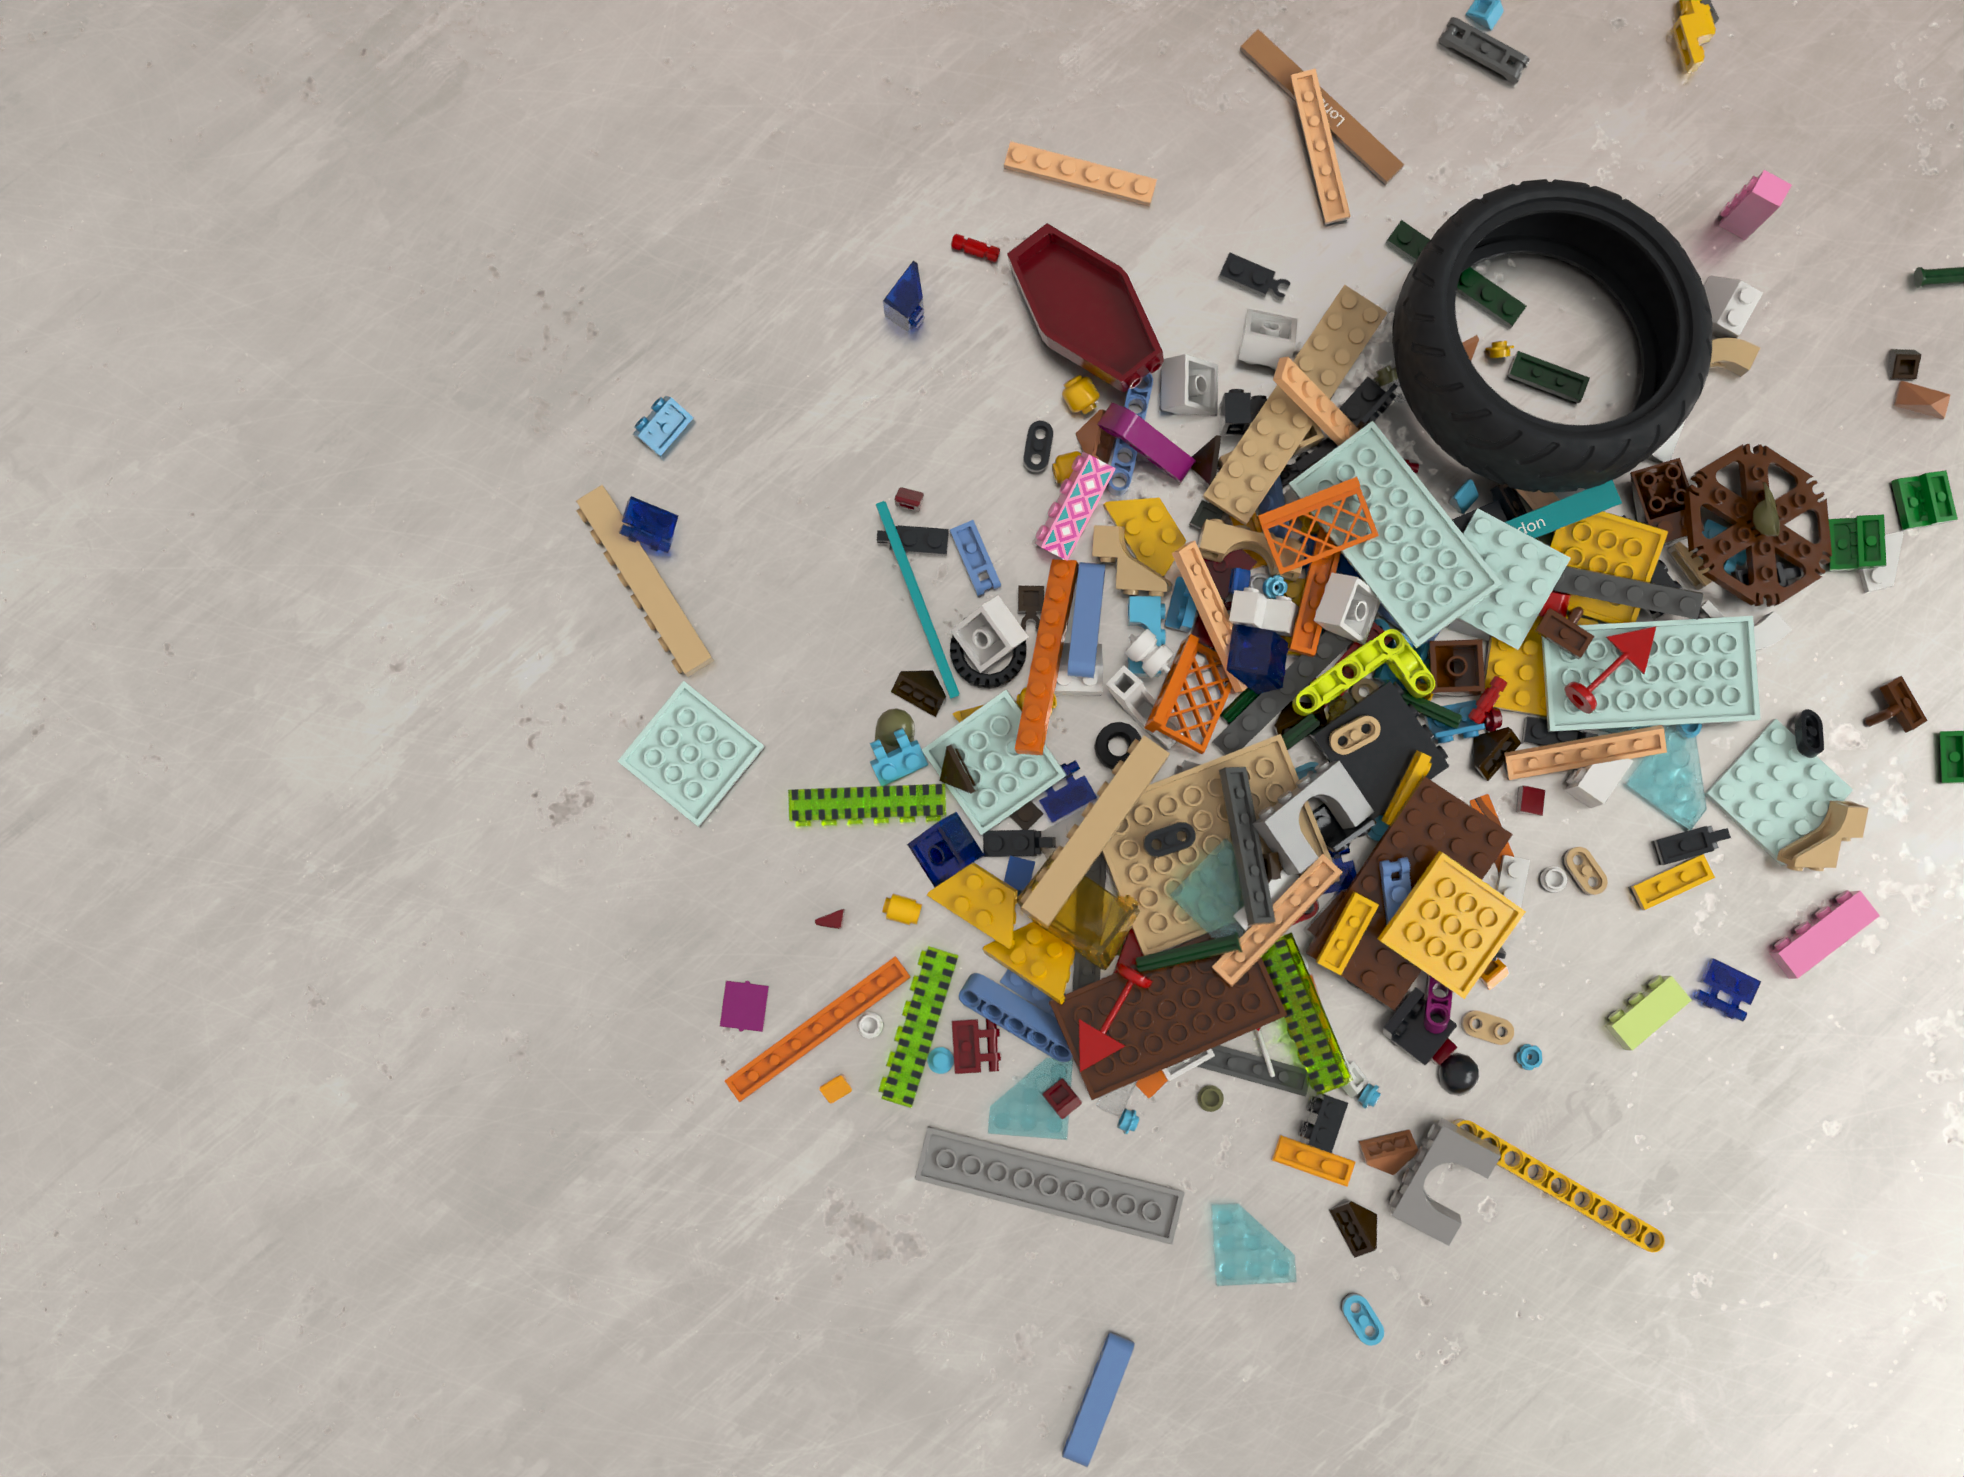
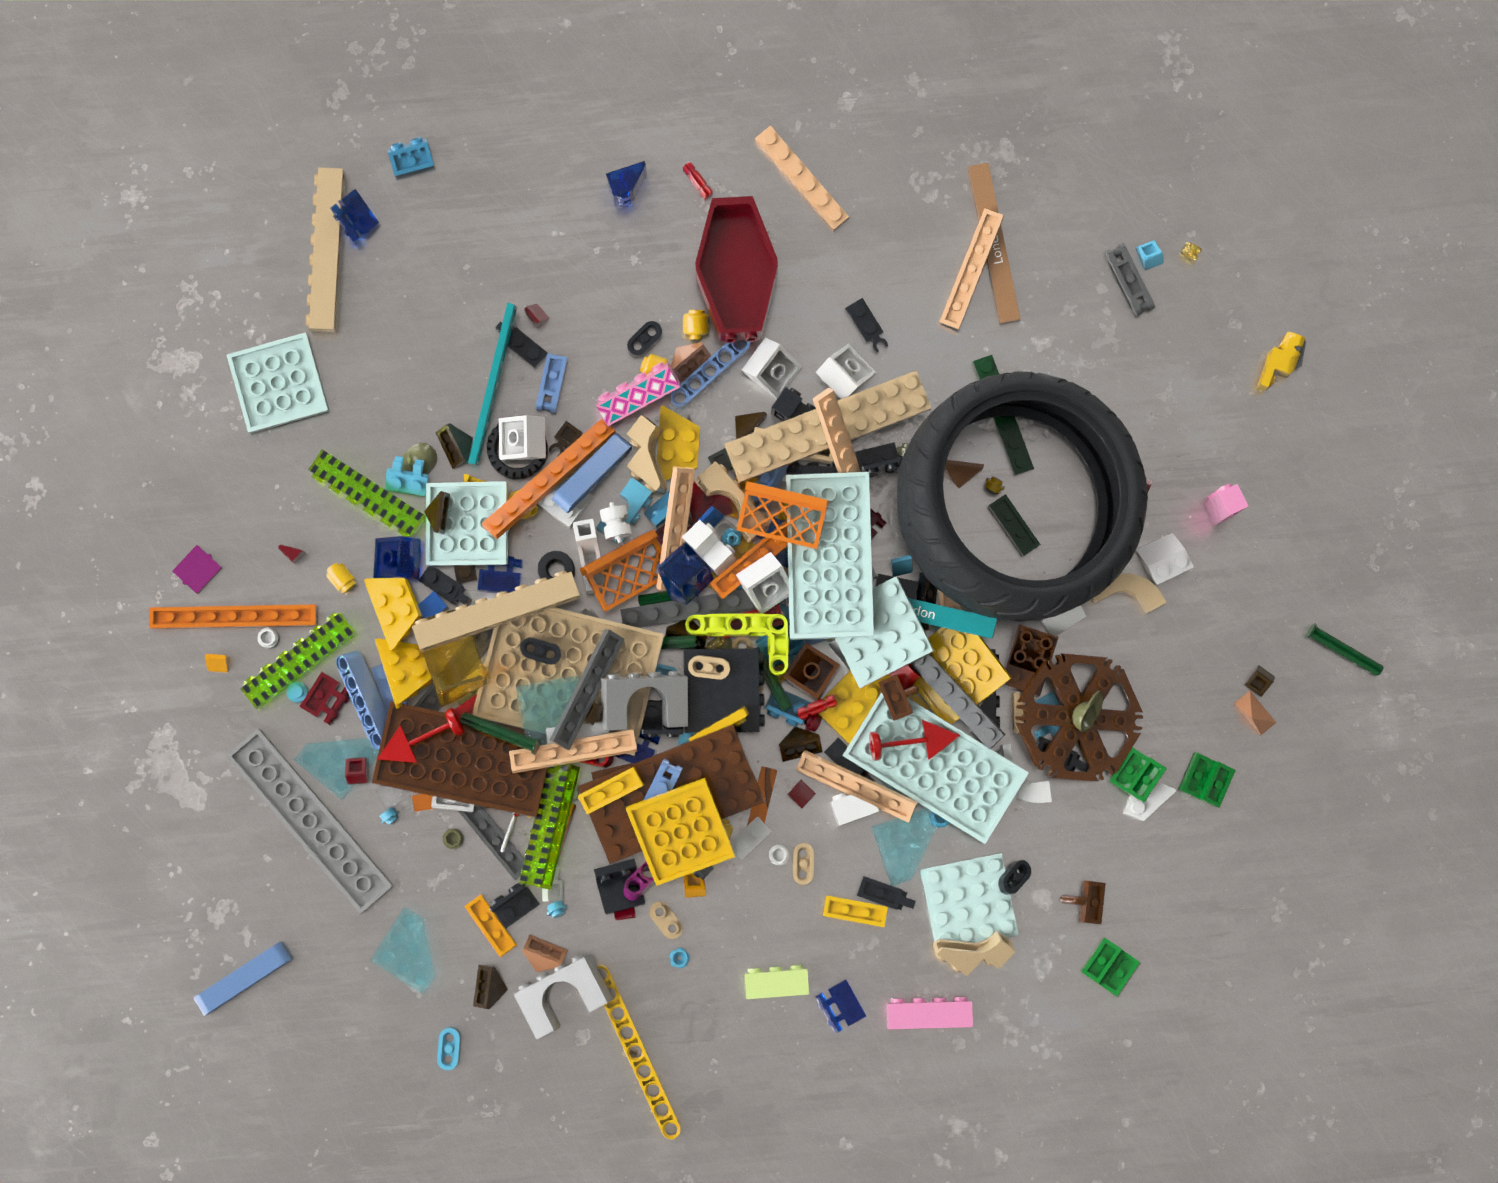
camera: 30 degrees right, 0 degrees up
magenta beam [1097,402,1195,483] -> none
black hair [1439,1053,1479,1096] -> none

